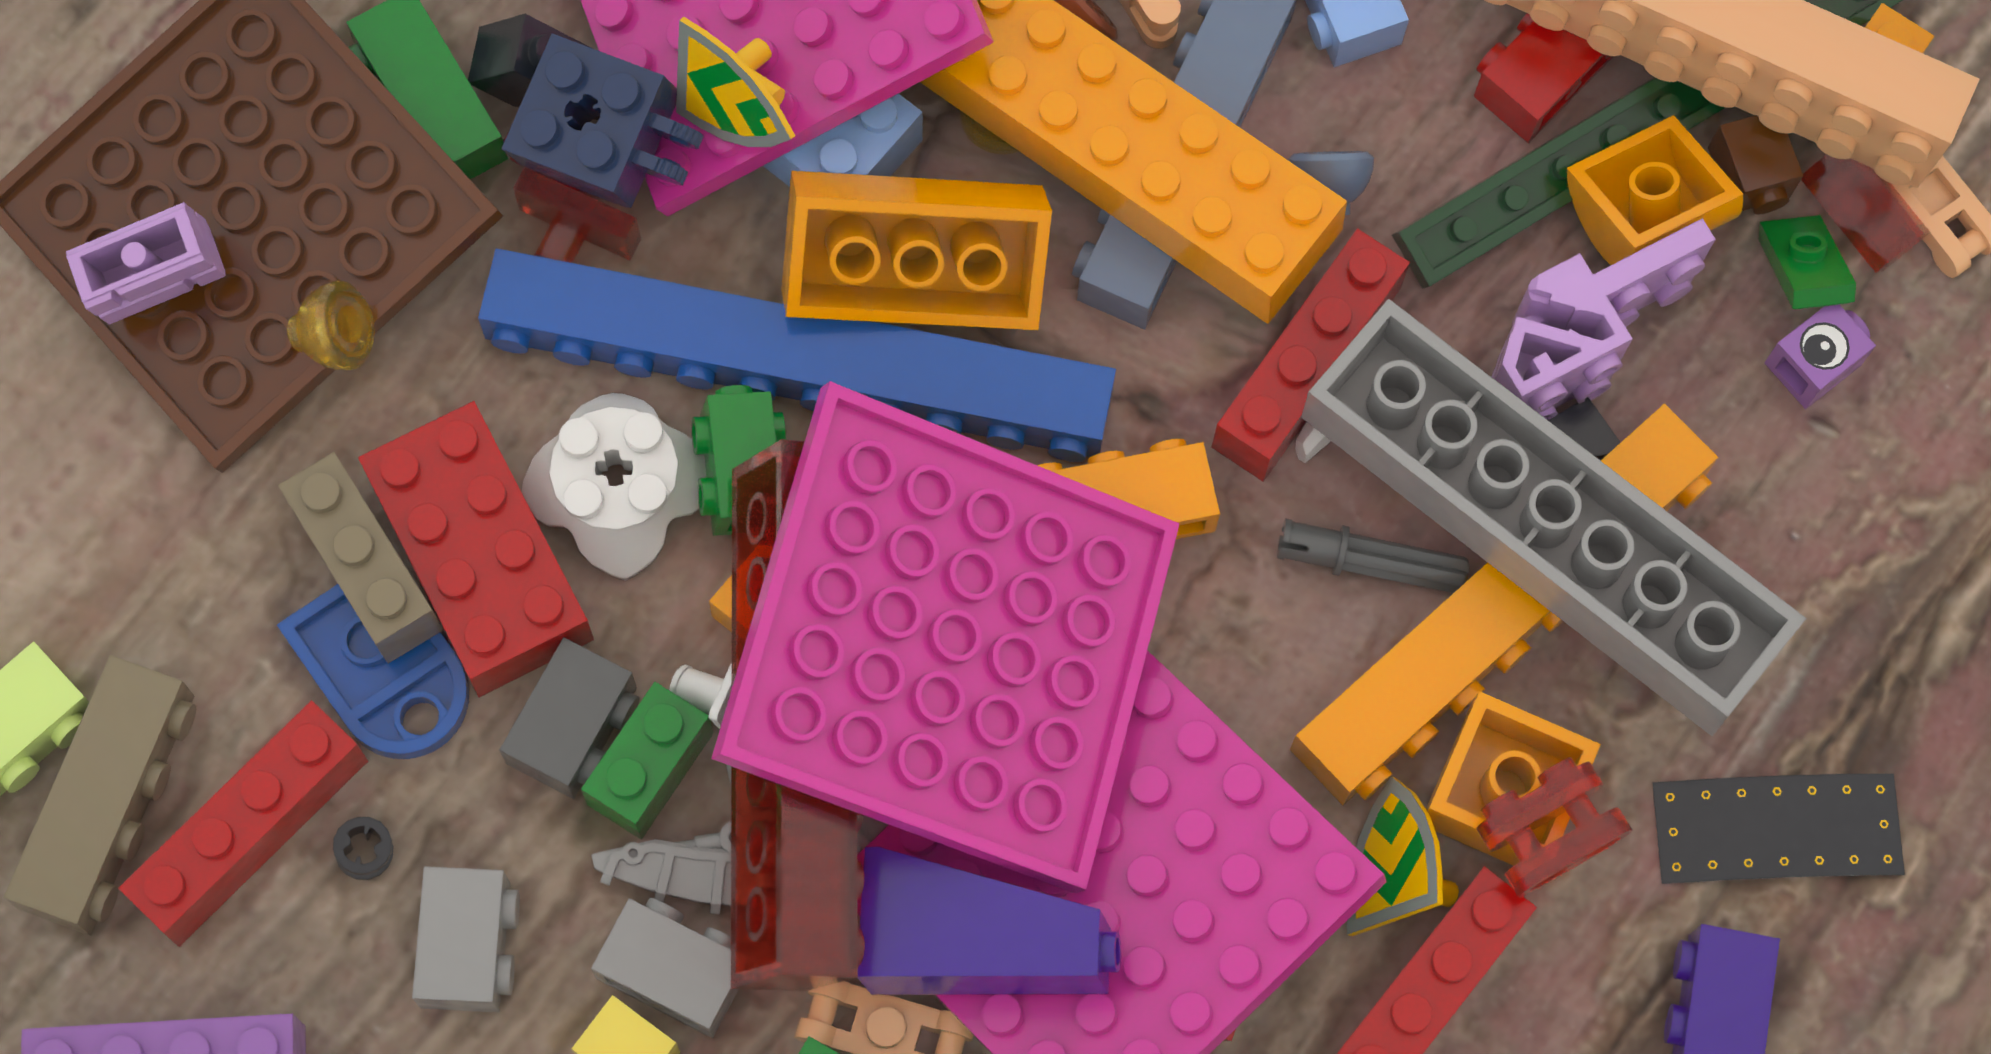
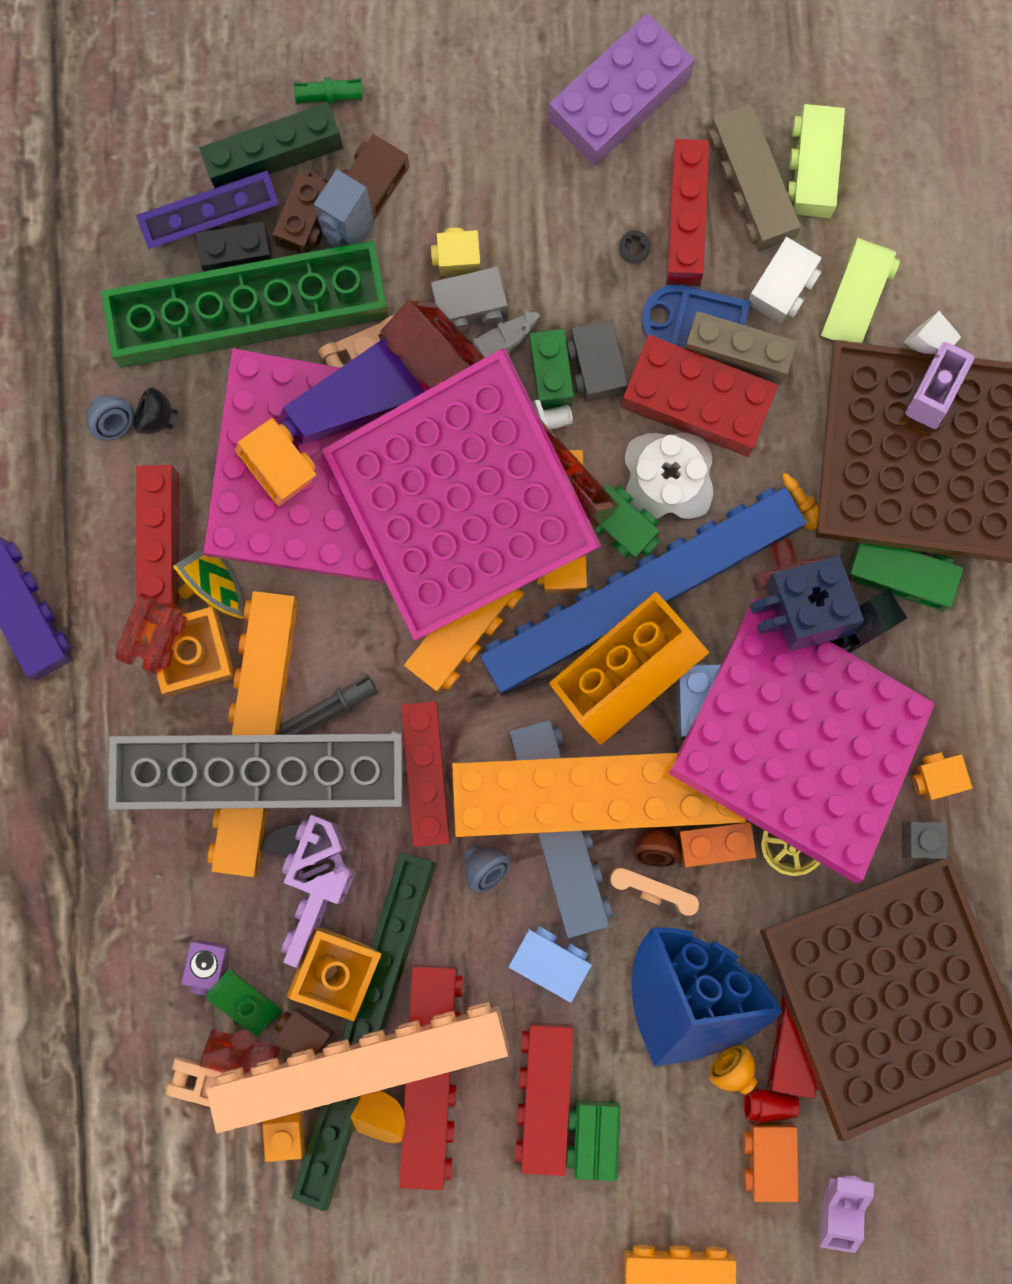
camera: 145 degrees right, 10 degrees up
clear yellow brick [287,280,375,370] -> none
light grey brick [412,866,520,1012] -> none
shield [676,17,795,147] -> none
black sticker [1652,774,1905,884] -> none
none -> light orange brick [235,418,316,507]
none -> white brick [748,237,822,325]
none -> light orange bar [782,473,818,531]
none -> yellowish green door [820,237,900,343]
none -> white brick [904,311,961,354]

